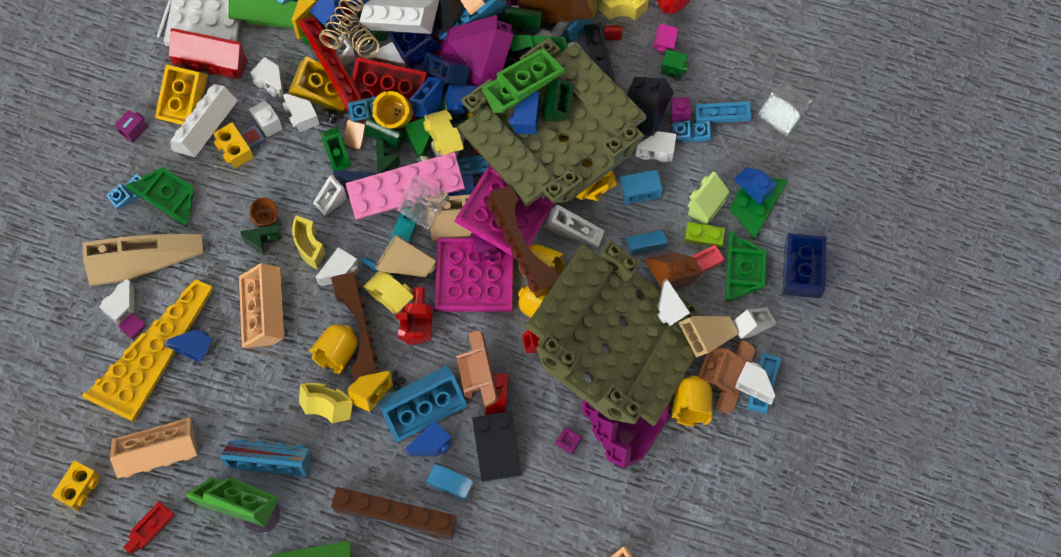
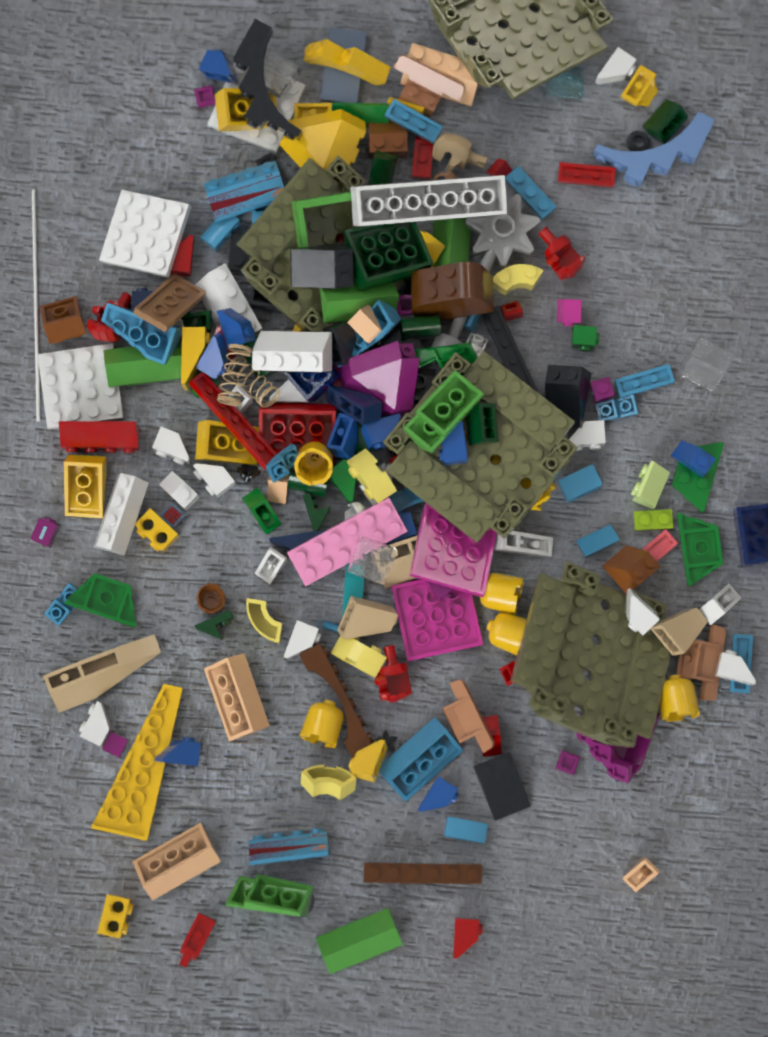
camera: 15 degrees left, 15 degrees up
reddish brown arch [487,185,559,298] -> none

